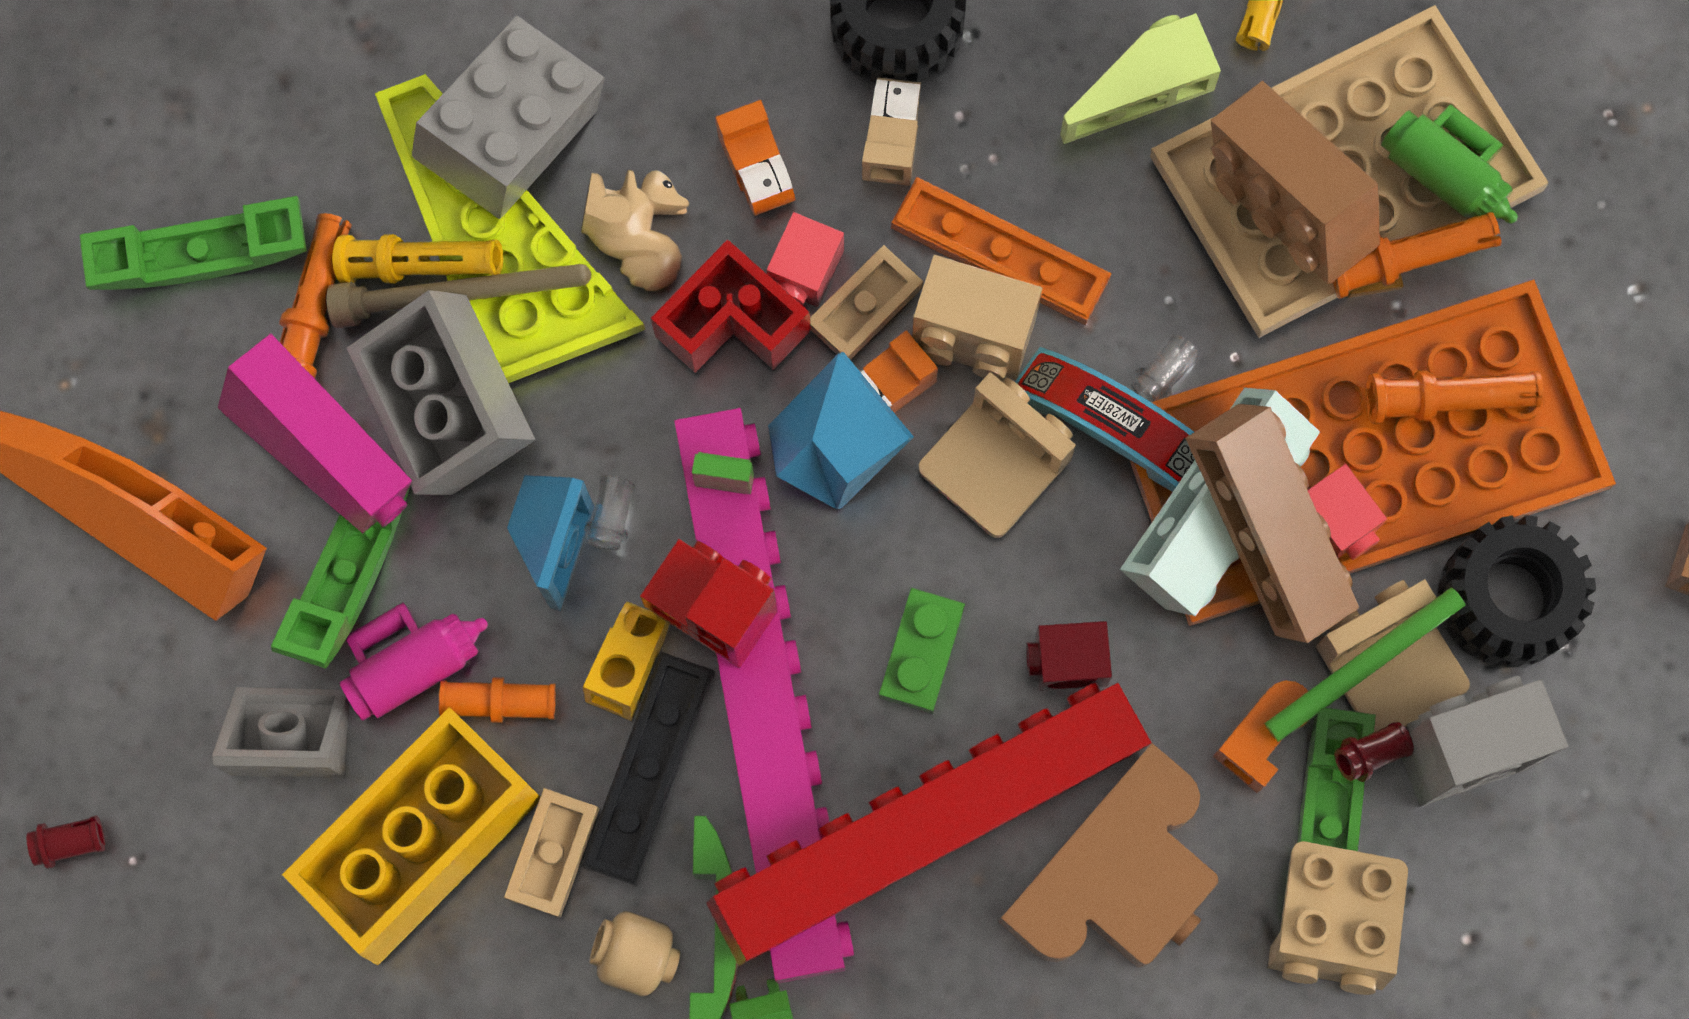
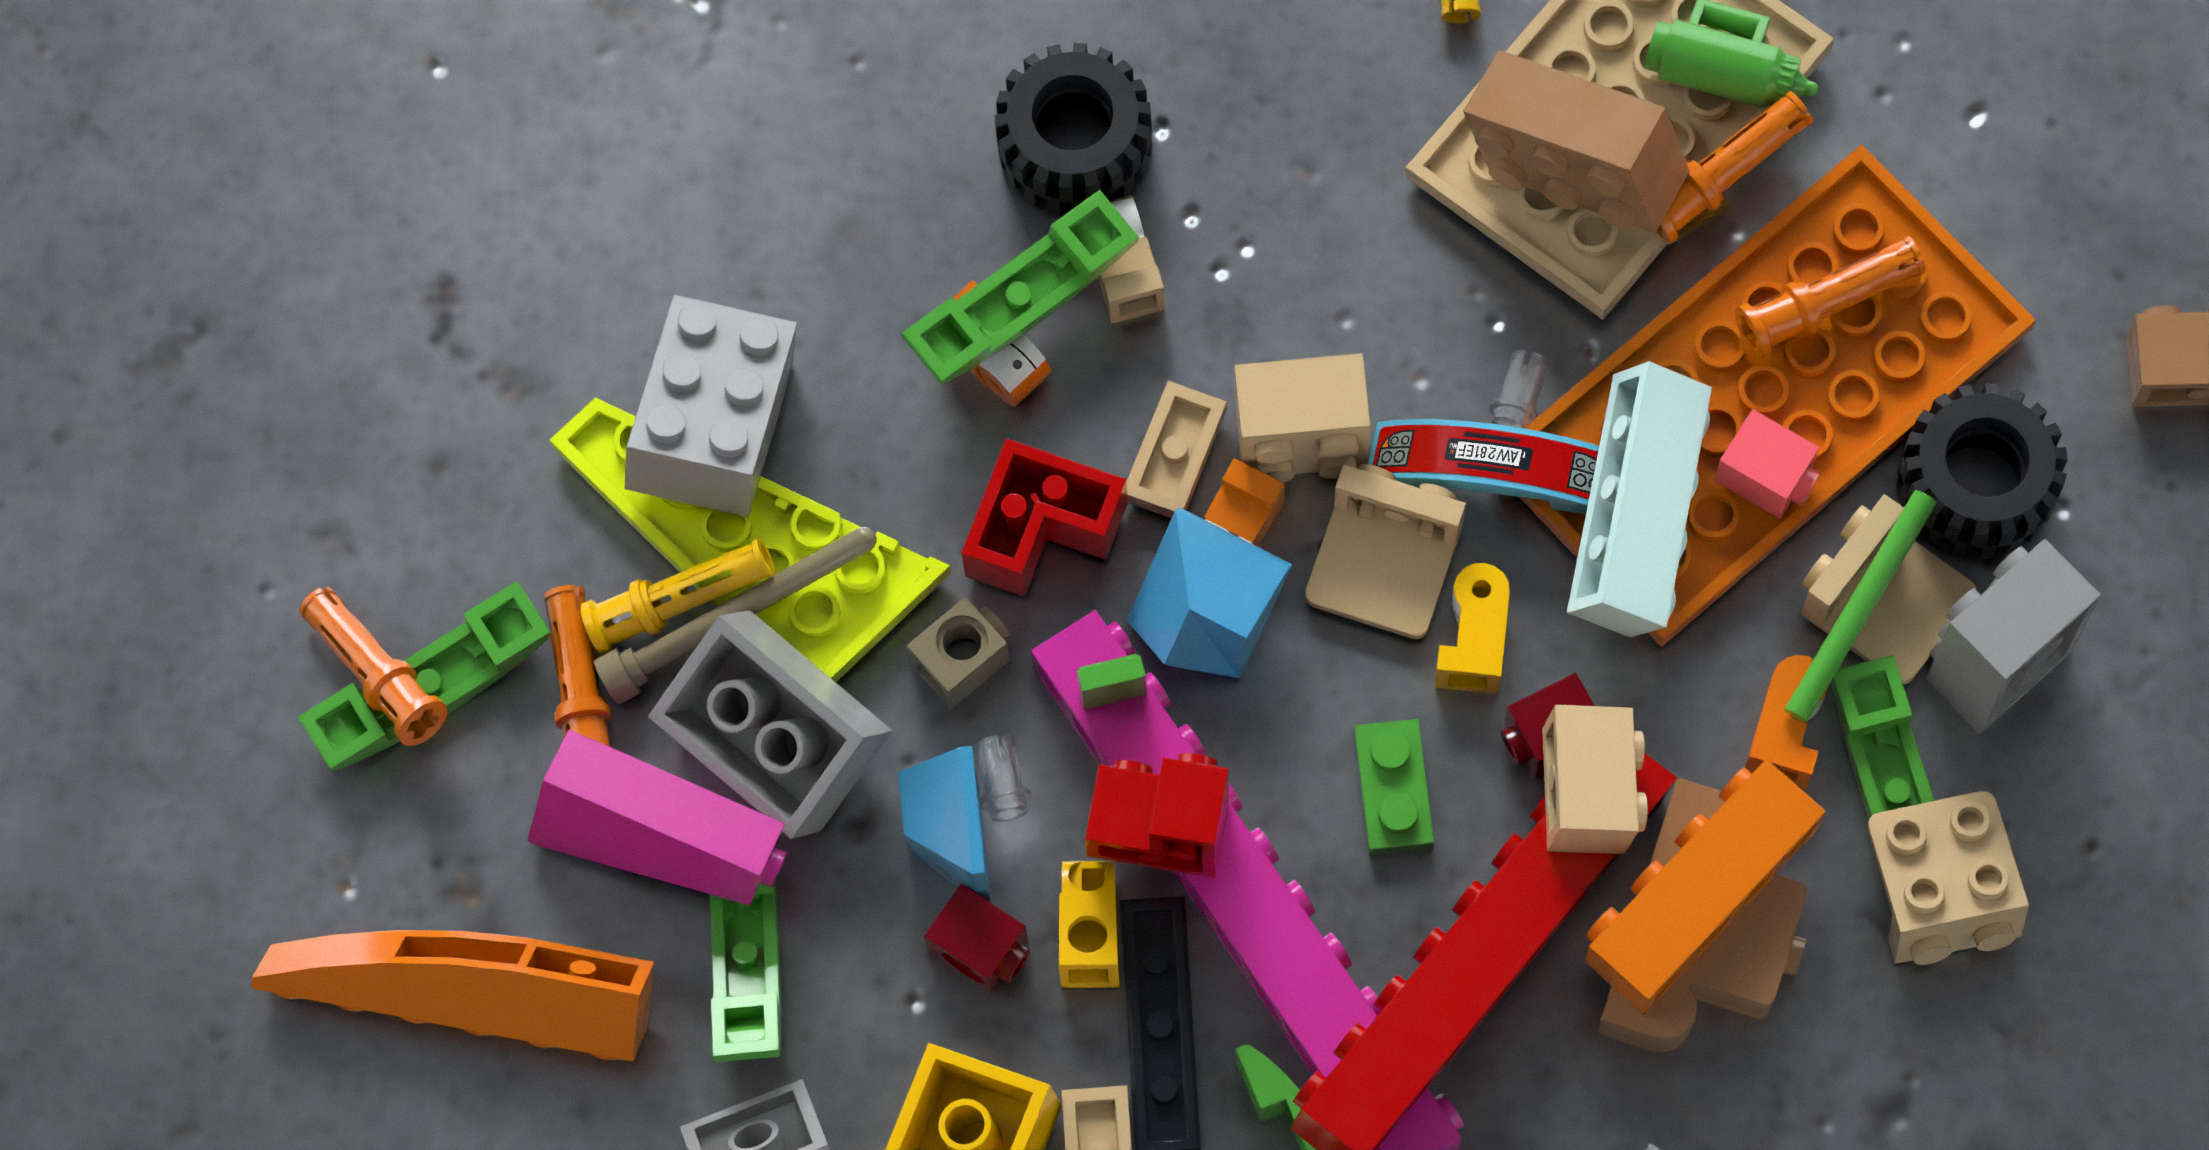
camera: 20 degrees left, 5 degrees down
dark pink piece [339,602,488,721] -> none
orange pin [439,677,556,723] -> none
tan animal [581,170,689,291] -> none
coral brick [766,212,845,307] -> none
orange tile [891,177,1112,325] -> none
yellowish green slope [1060,13,1221,144] -> none
medium nougat brick [1185,404,1360,643] -> none
dark red pin [1335,722,1414,782] -> none
none -> orange pin [299,587,448,746]
none -> bright green slope [901,190,1139,385]
none -> dark tan brick [907,597,1010,710]
none -> dark red brick [924,883,1030,994]
none -> yellow leg [1435,563,1510,694]
none -> tan brick [1542,705,1648,854]
none -> orange brick [1585,759,1826,1015]

